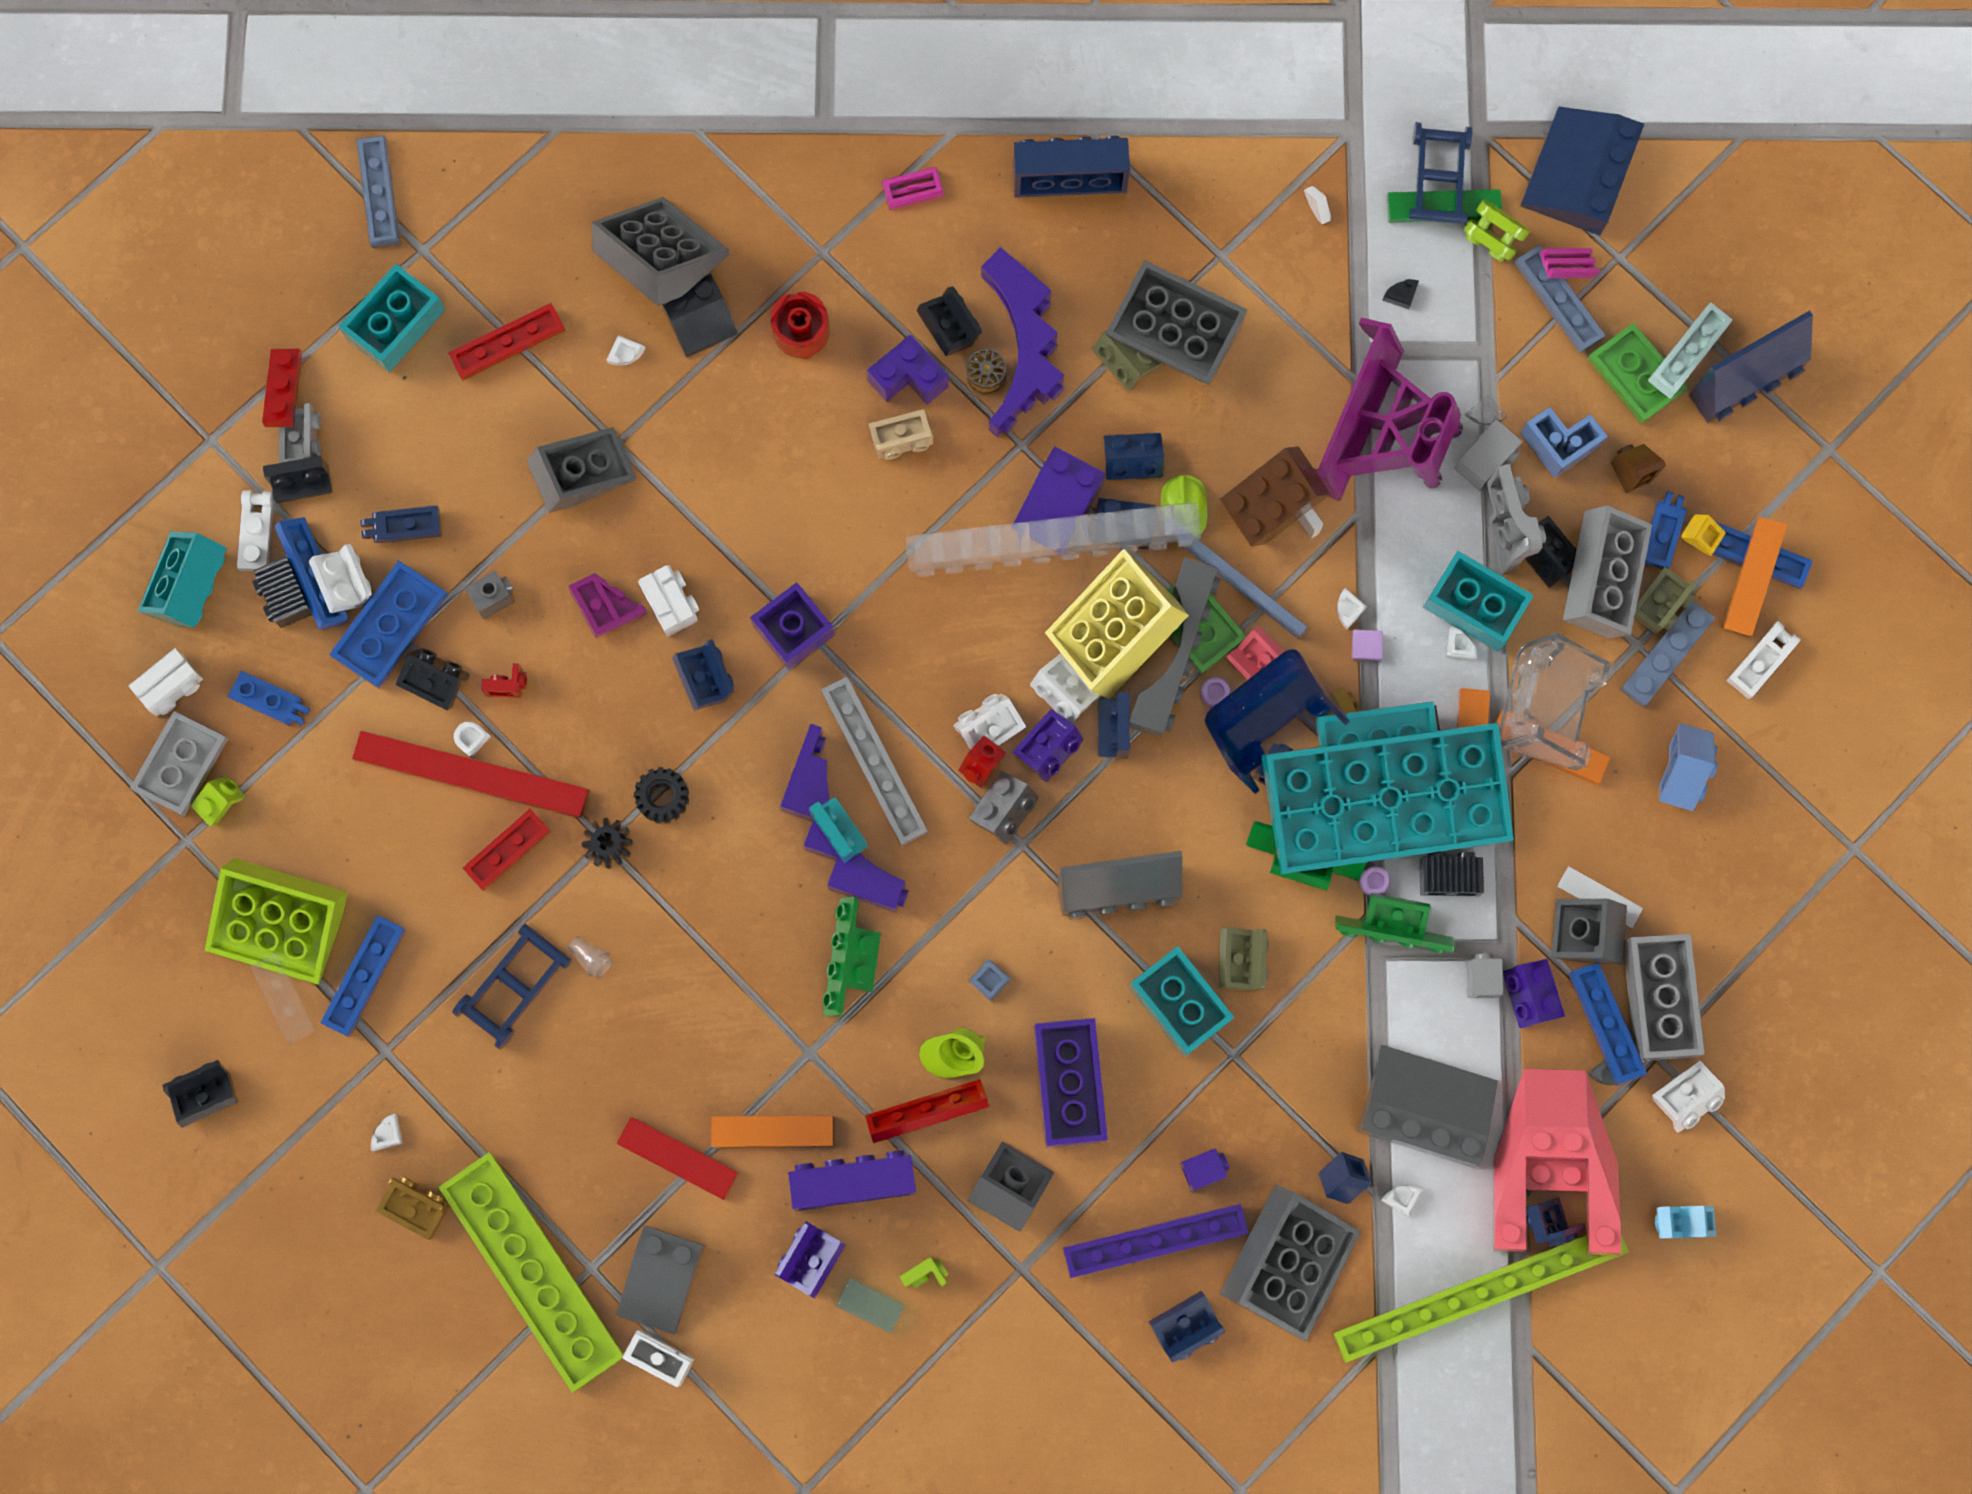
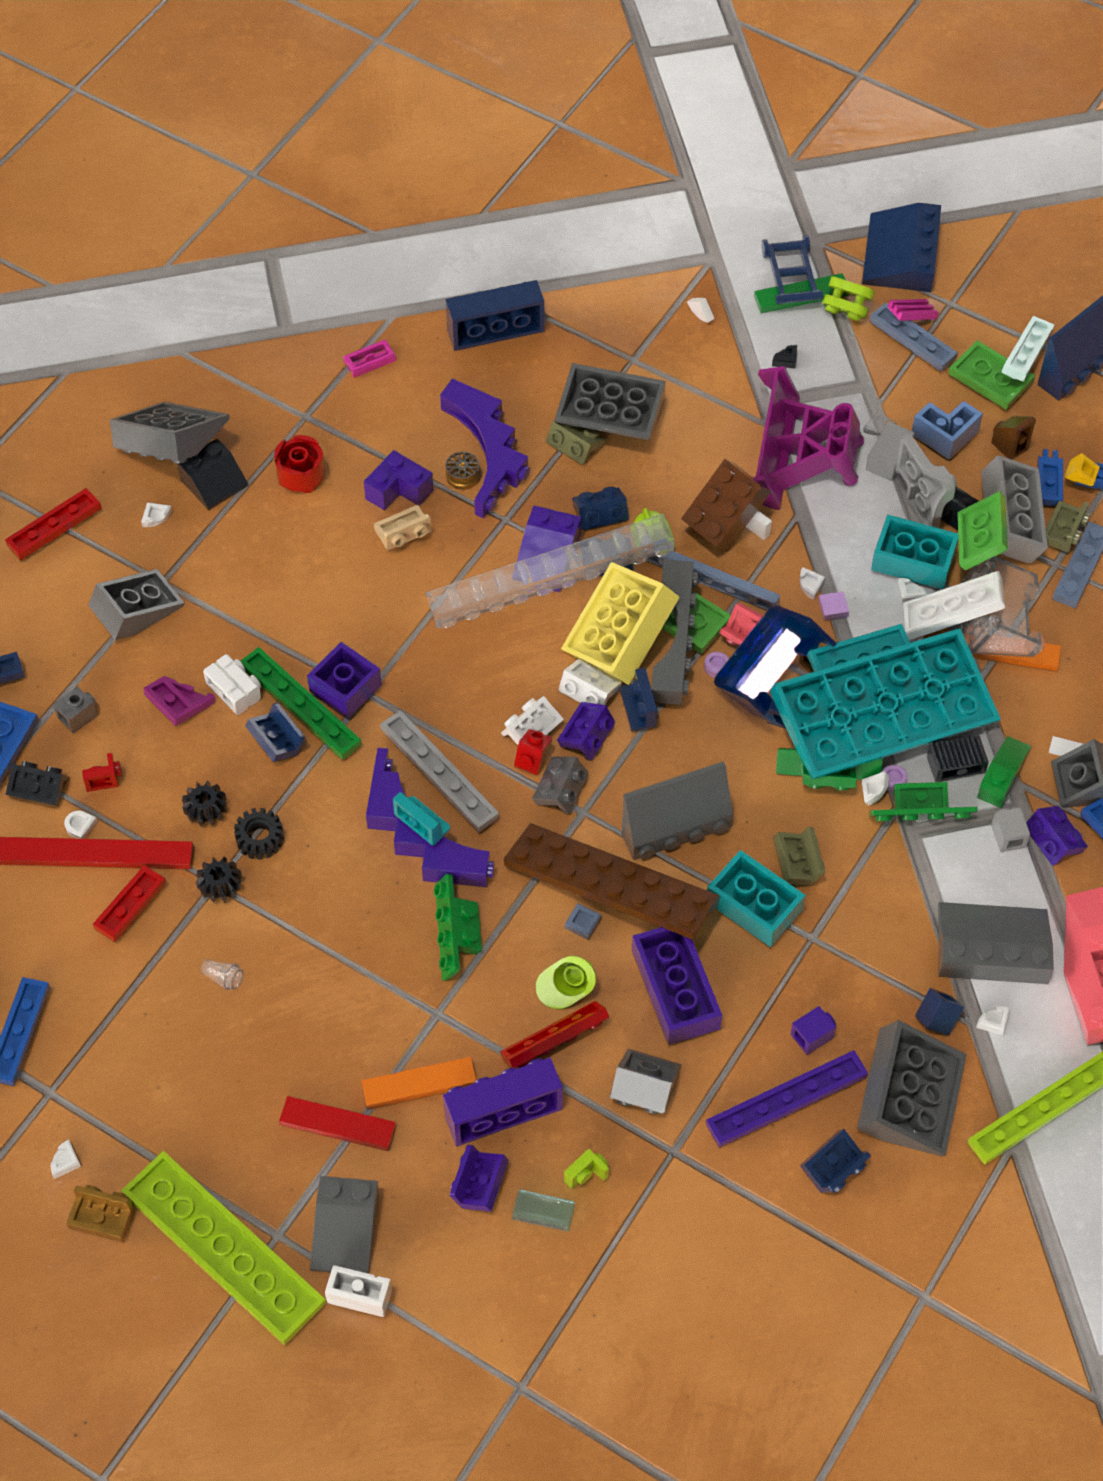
camera: 10 degrees left, 20 degrees down
dark blue piece [452,924,572,1050] -> none
black bracket [916,286,982,356] -> none
none -> black gear [182,780,227,827]
none -> green plate [240,647,362,760]
none -> reddish brown plate [503,823,719,940]
none -> white tile [862,771,889,806]
none -> white tile [903,571,1005,640]
none -> bright green plate [958,491,1008,570]
none -> green slope [977,736,1031,808]

